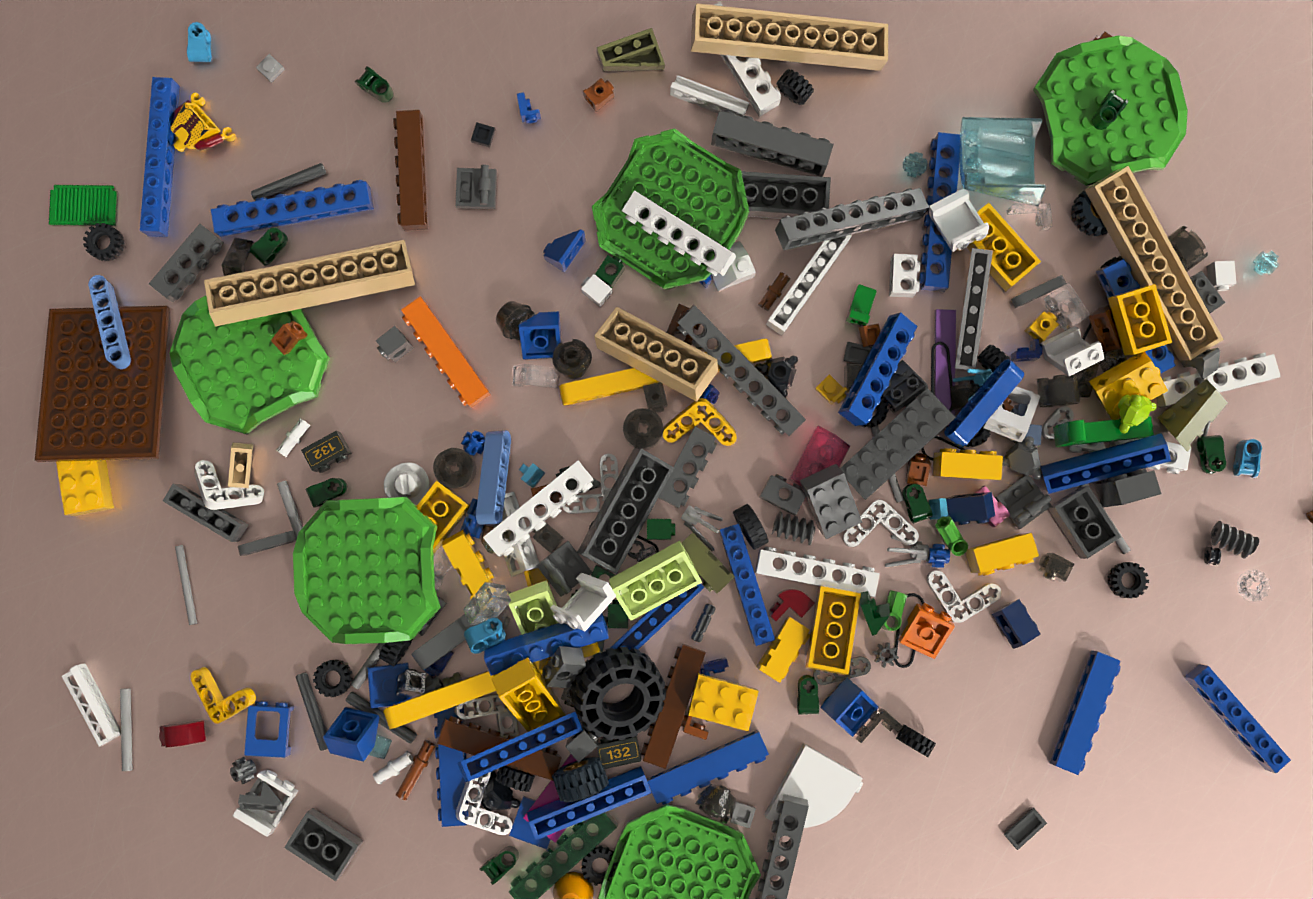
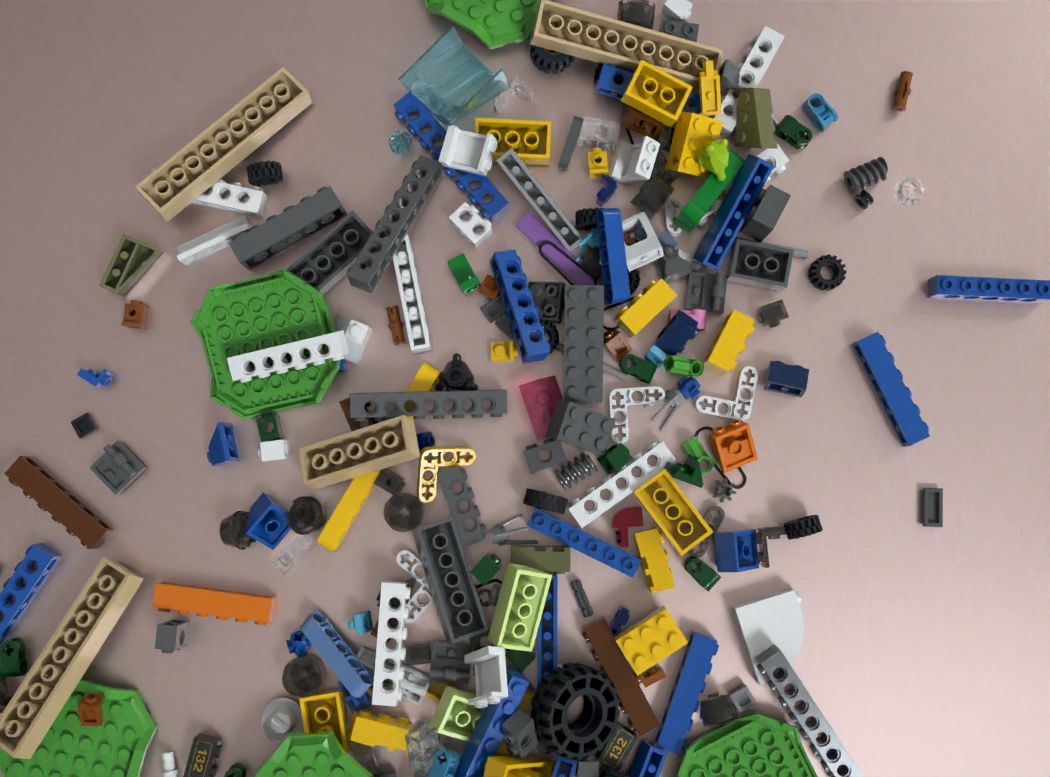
camera: 45 degrees left, 0 degrees up
none -> dark green brick [597,443,632,474]
none -> yellow hinge [699,60,721,116]

